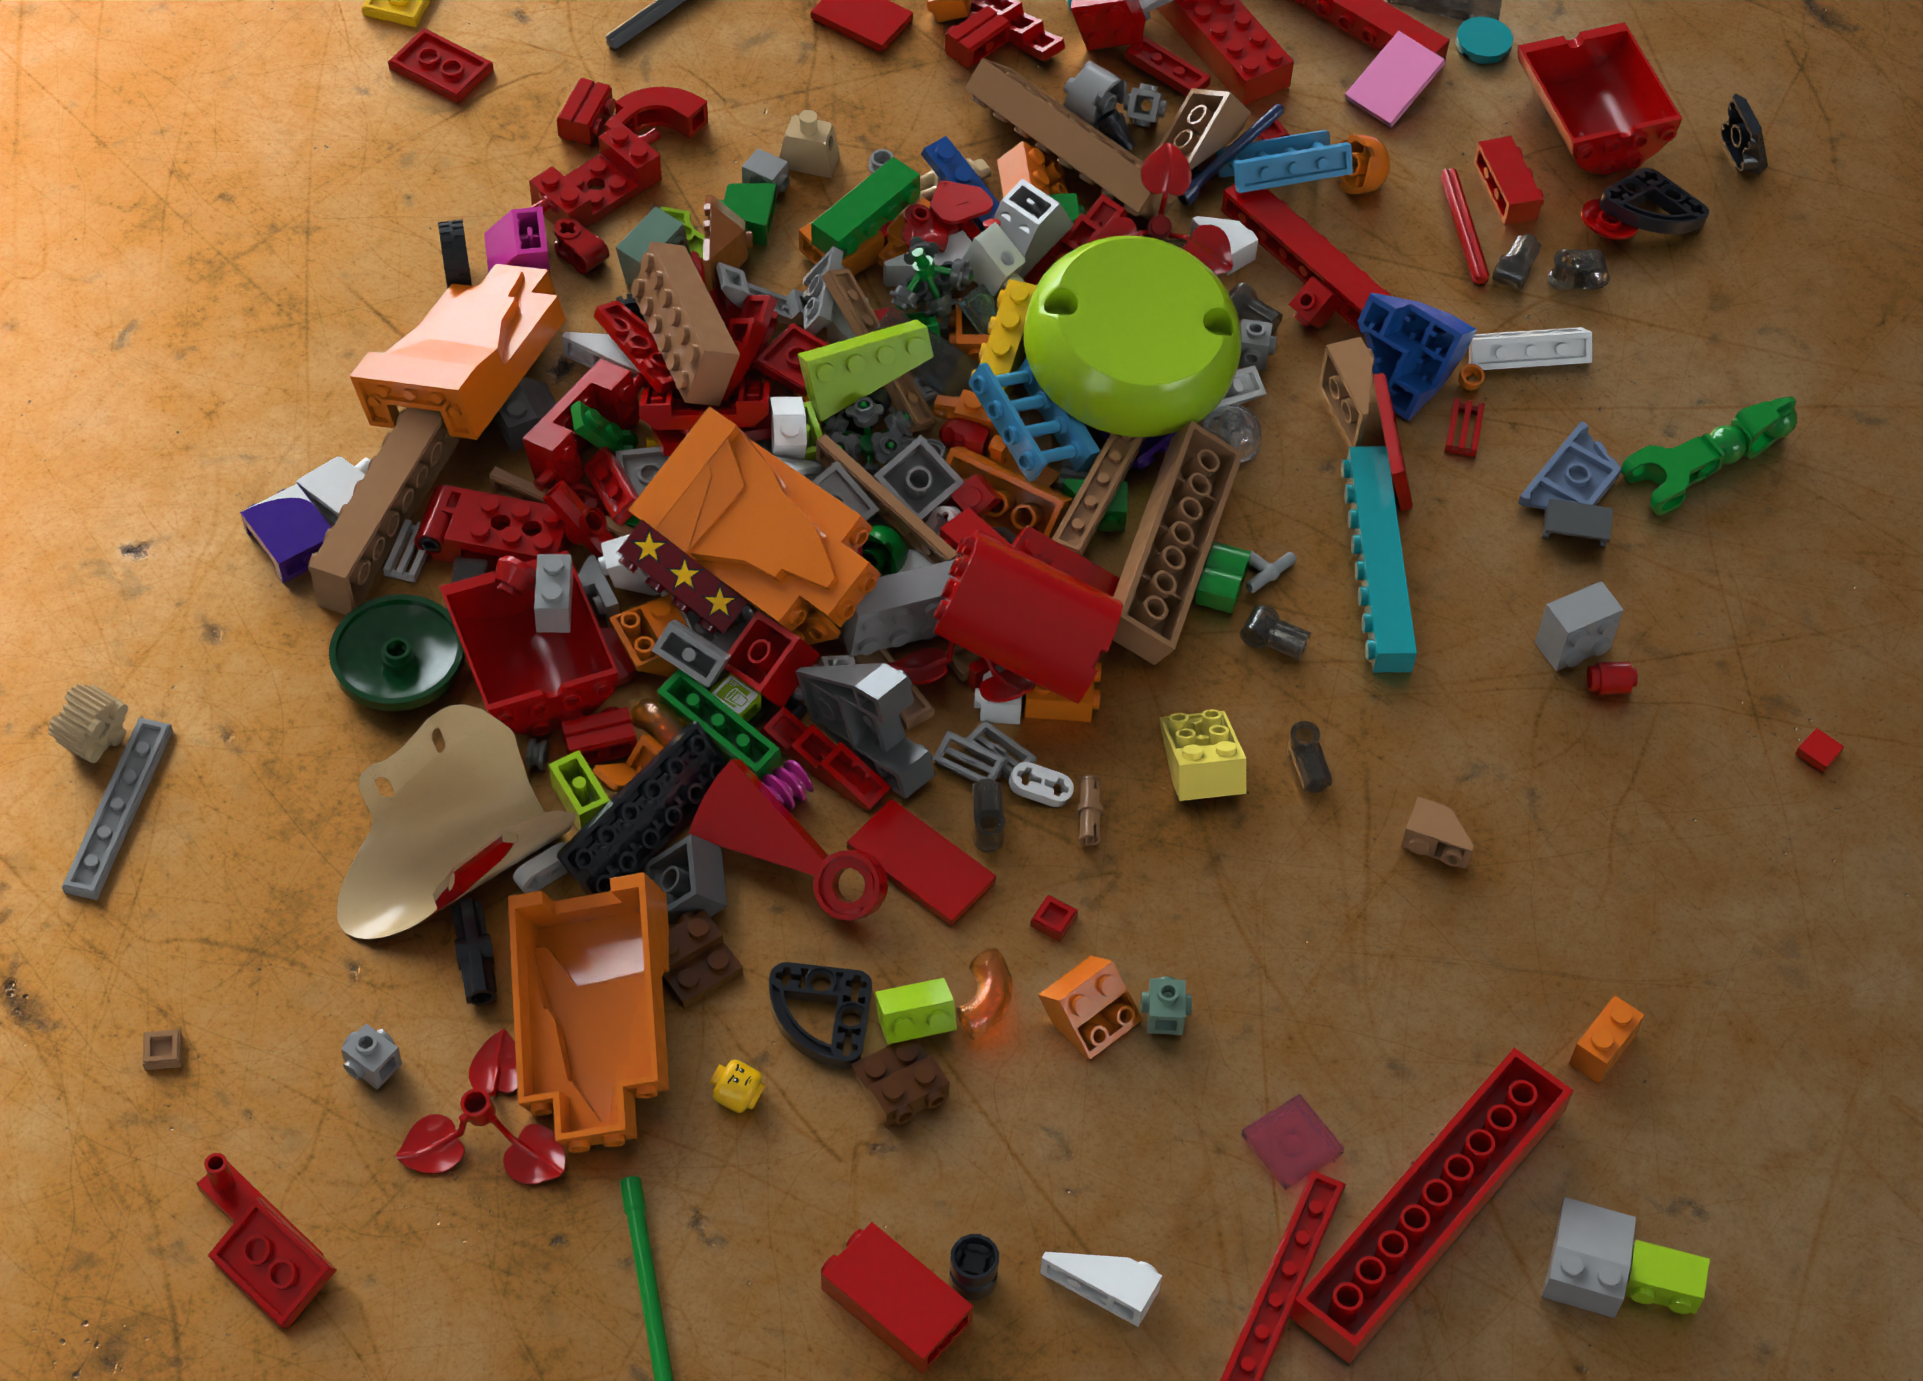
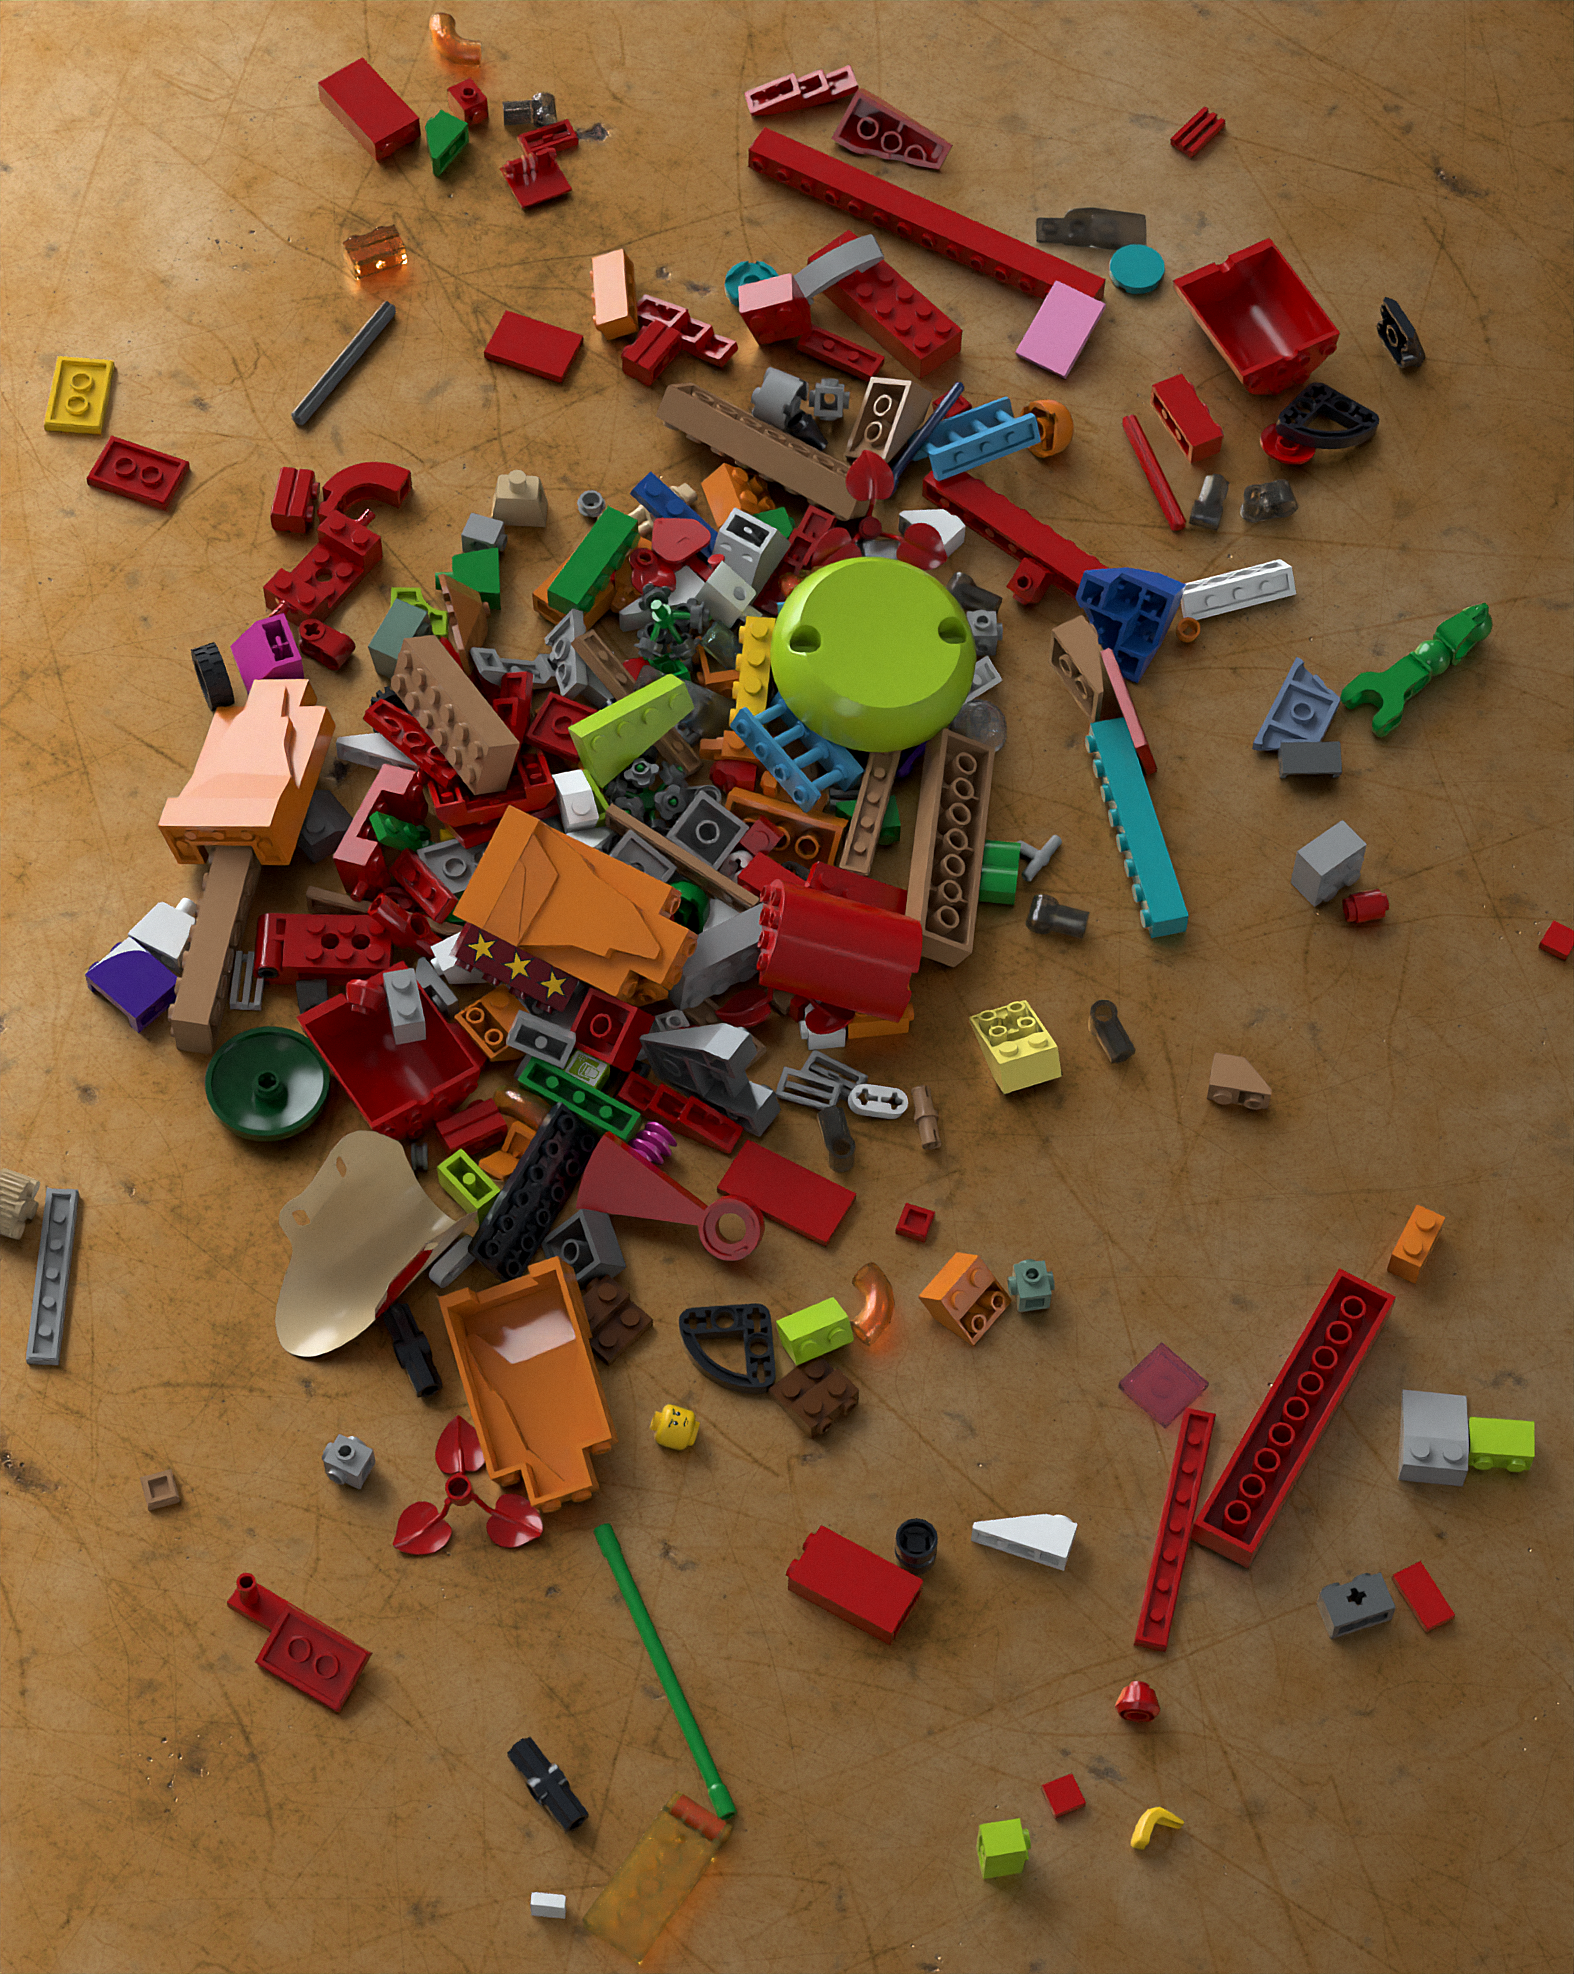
camera: 10 degrees left, 5 degrees up
red tile [1444,398,1485,457] -> none

